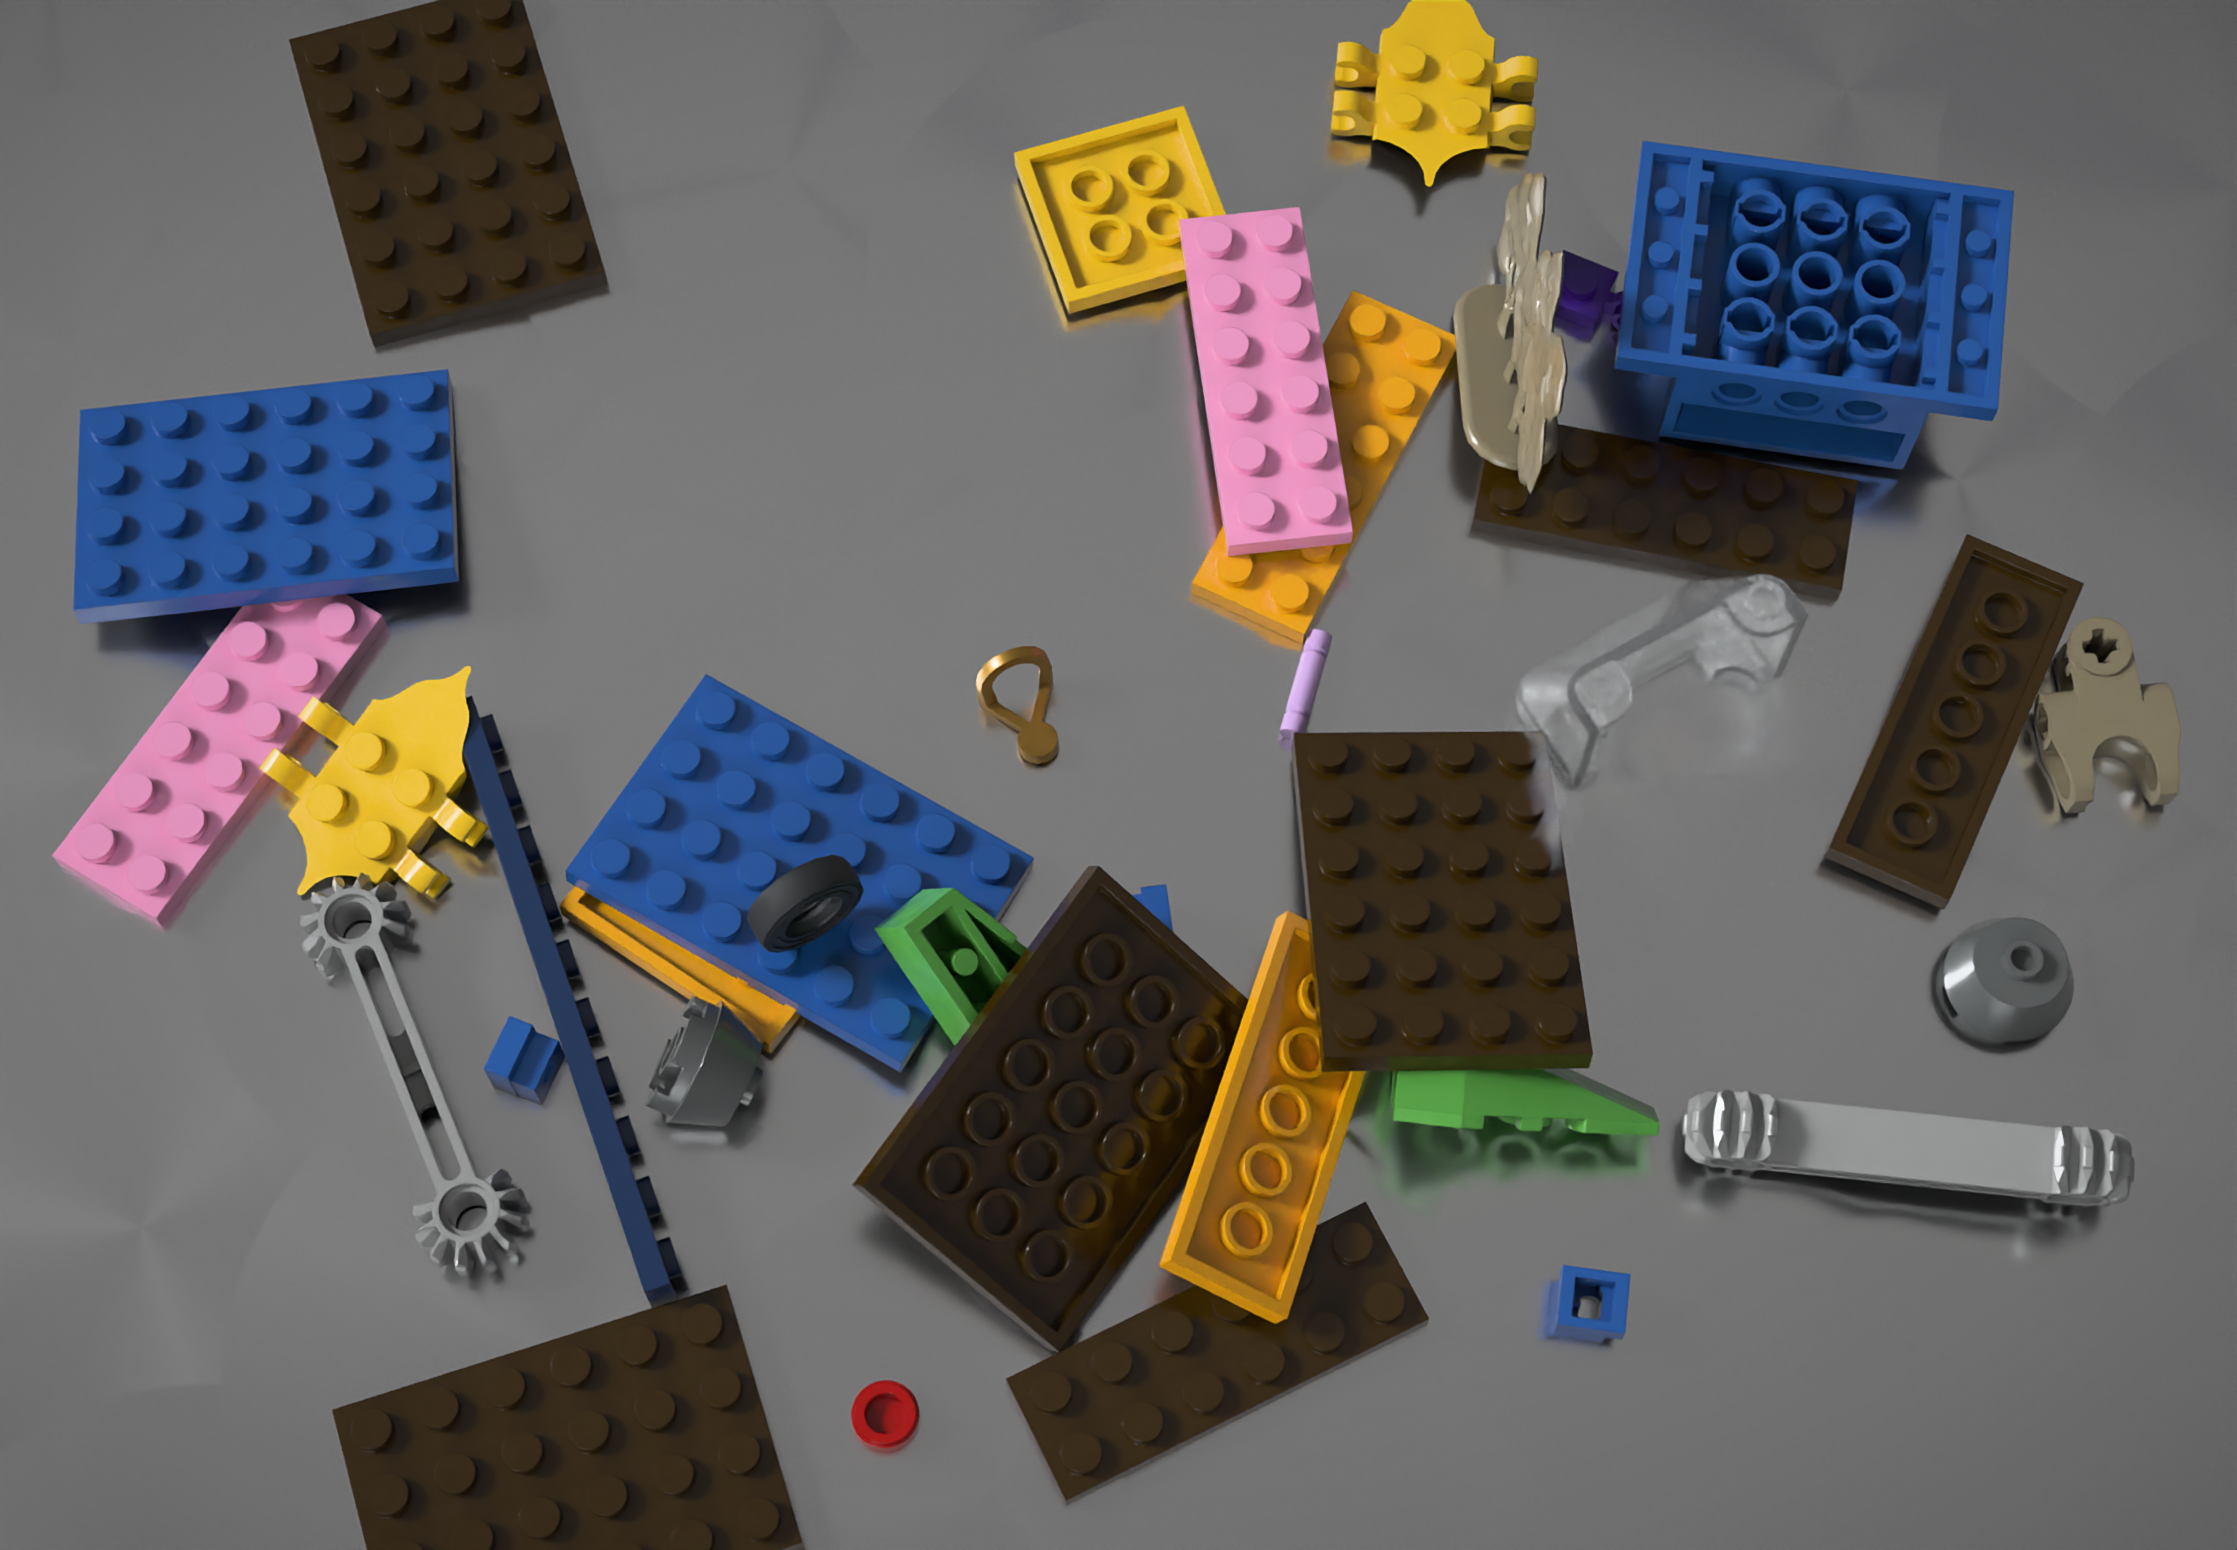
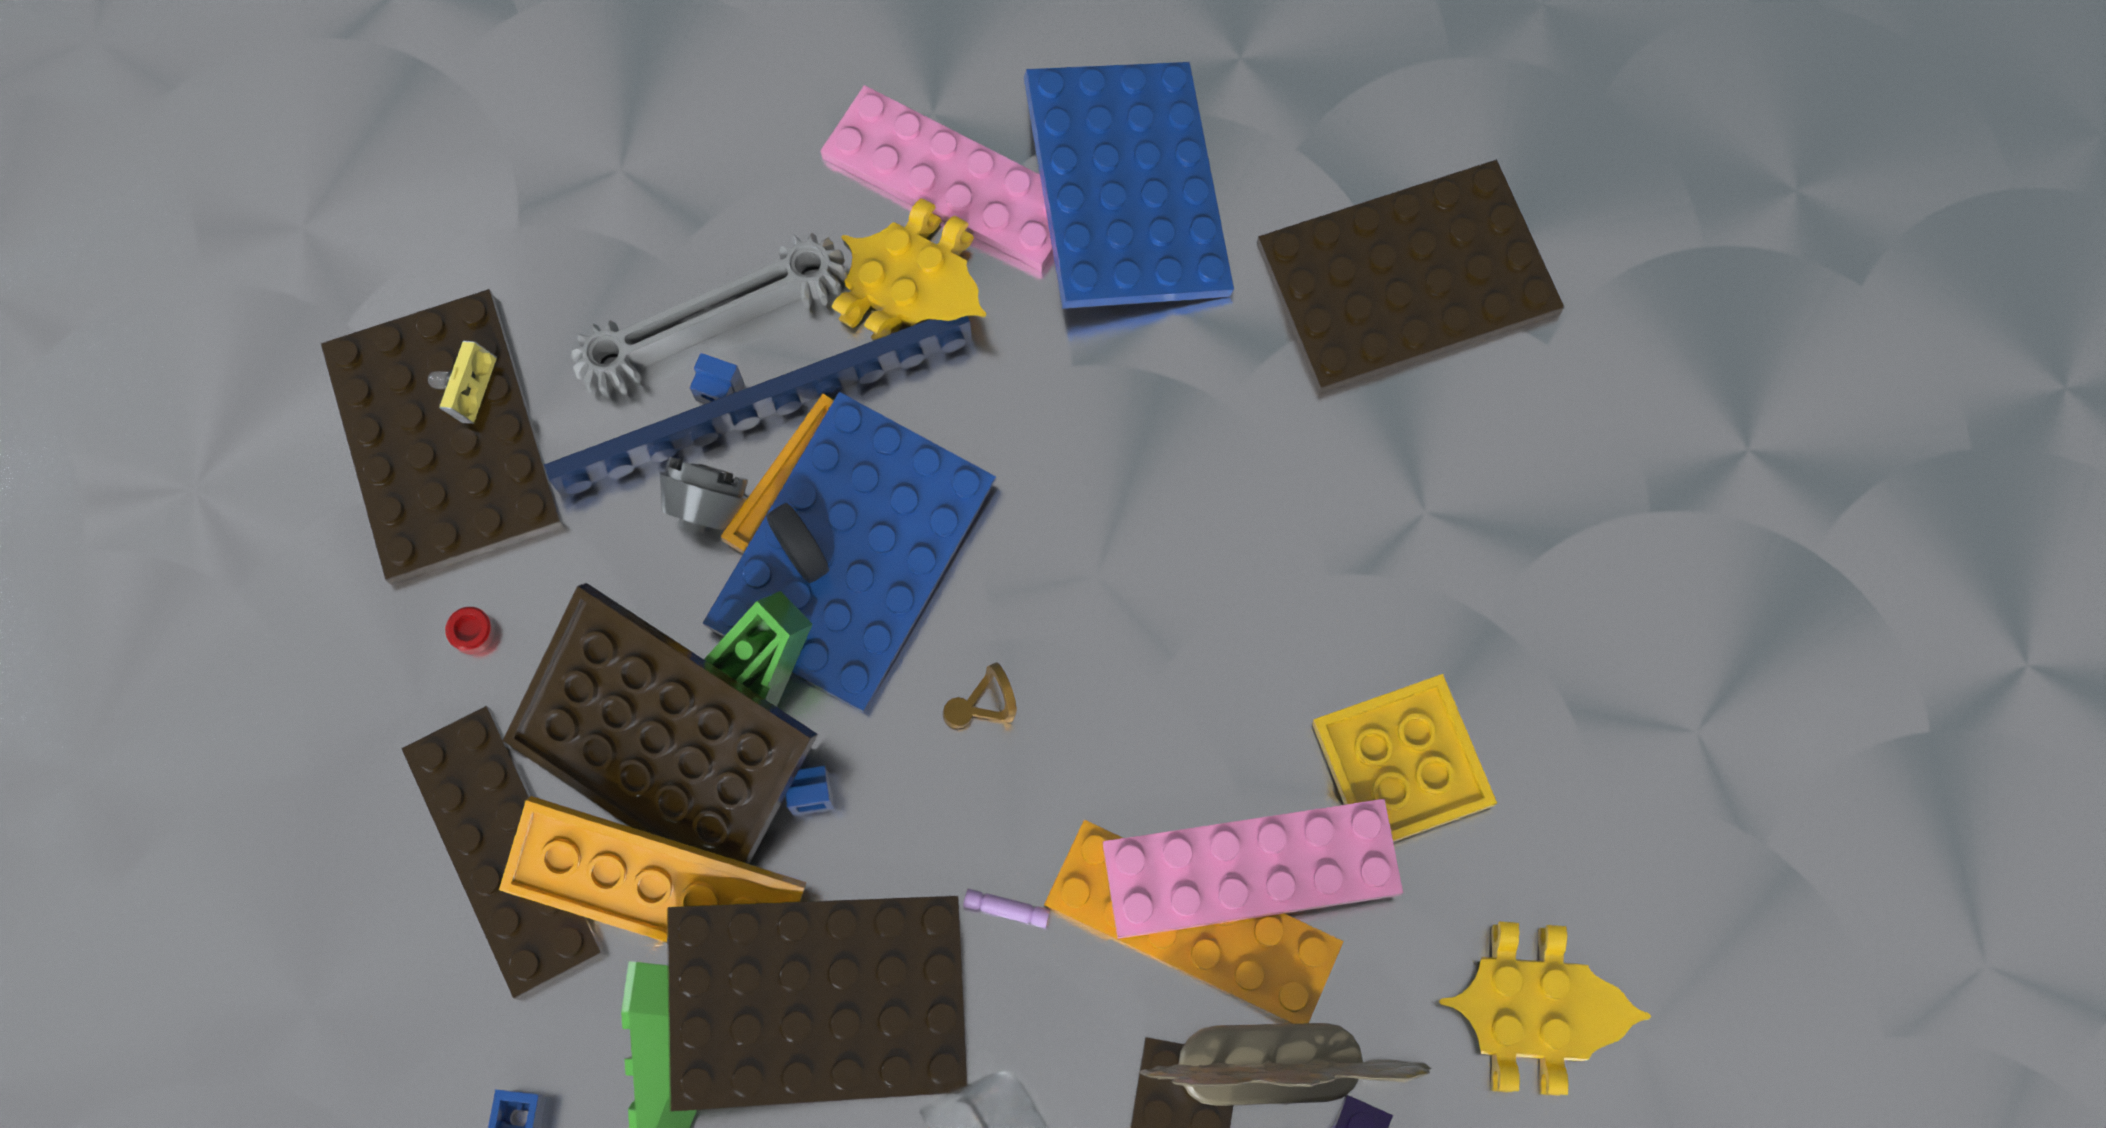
camera: 90 degrees right, 5 degrees up
none -> light yellow piece [428,341,497,424]

